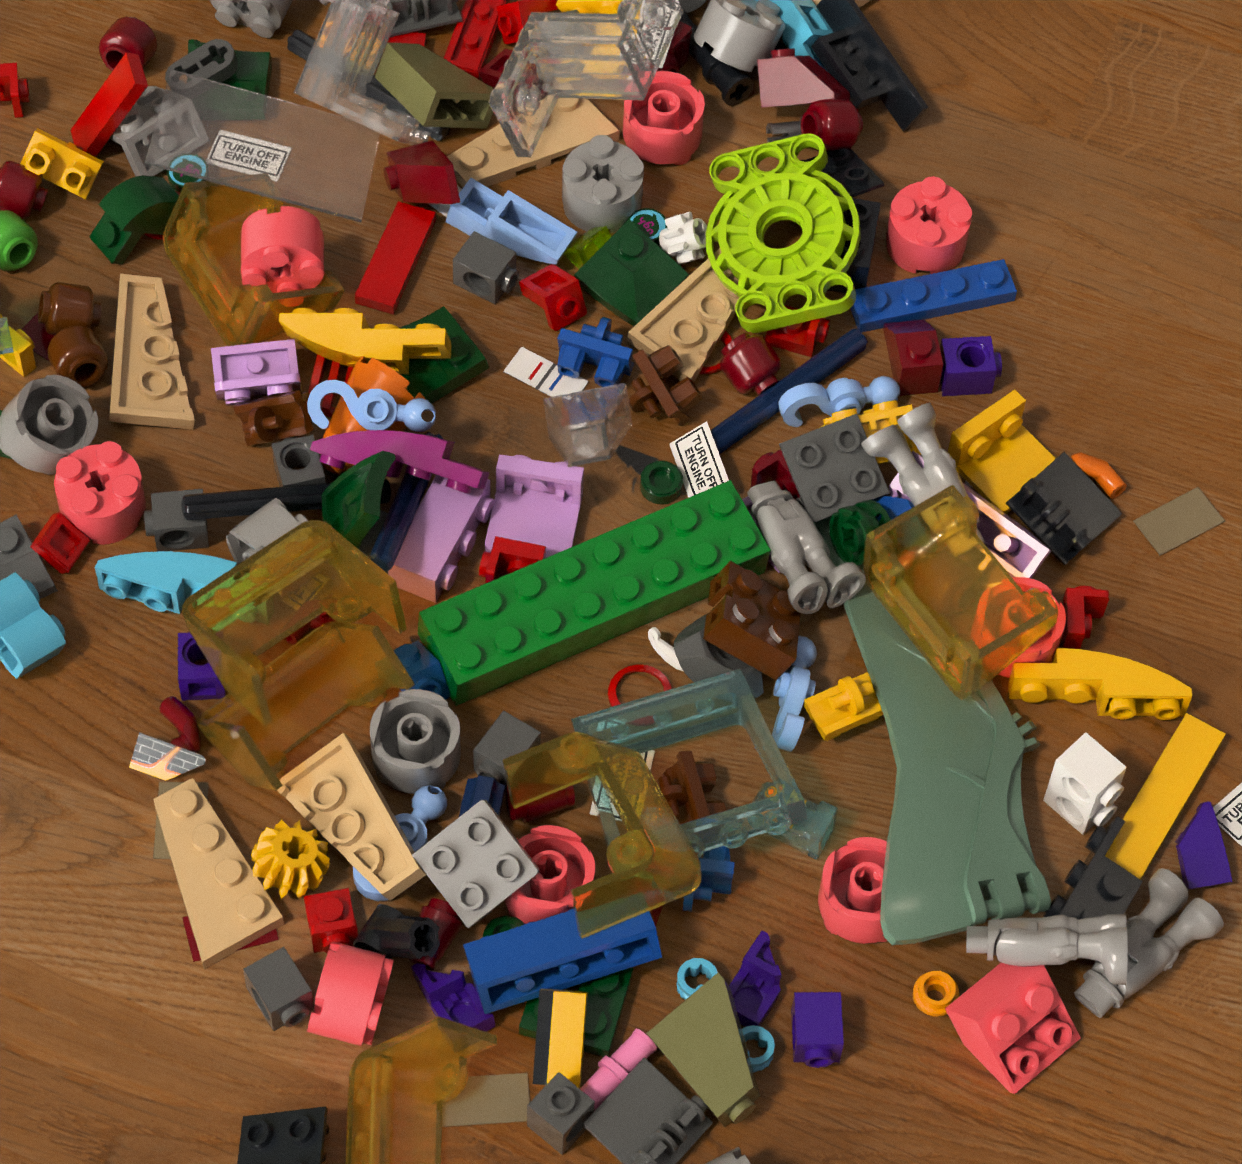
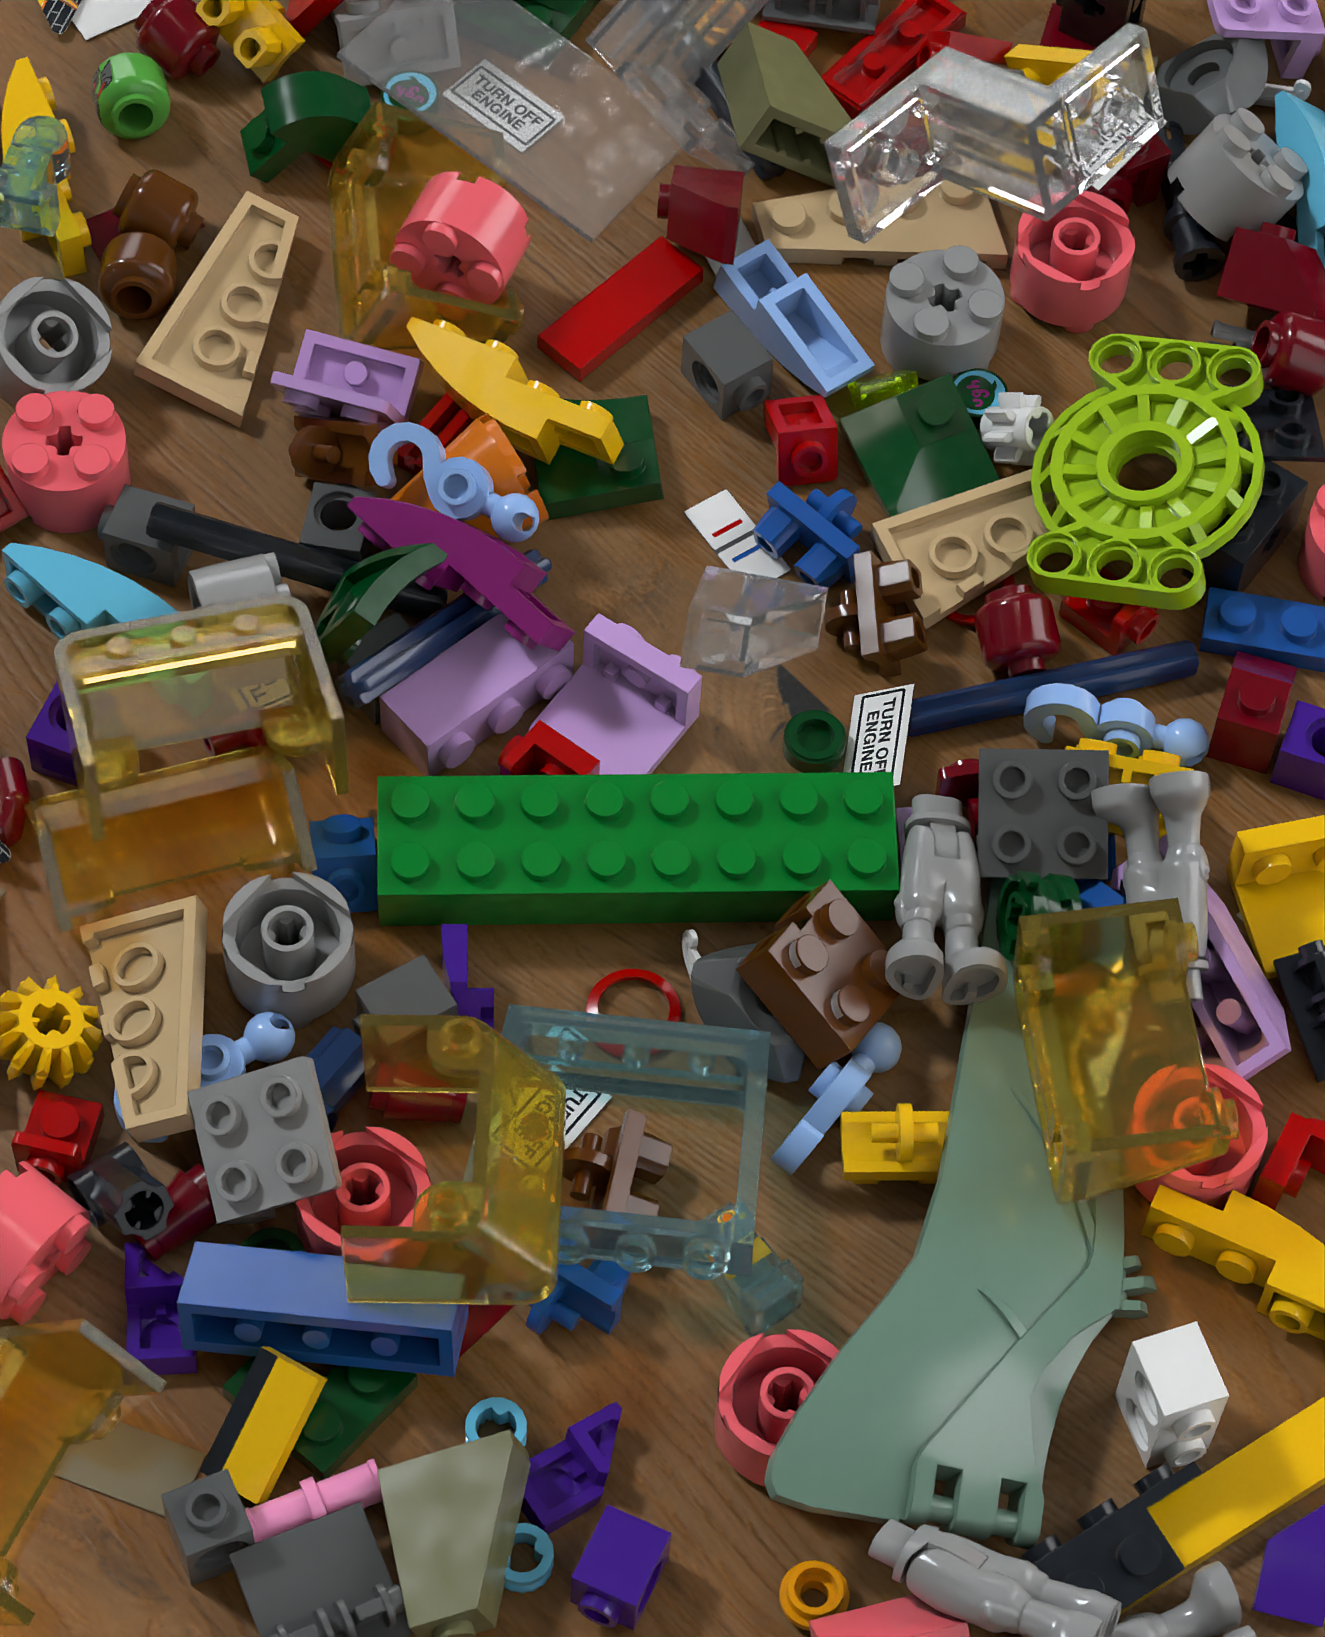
camera: 25 degrees right, 0 degrees up
none -> dark purple slope [441,924,494,1062]

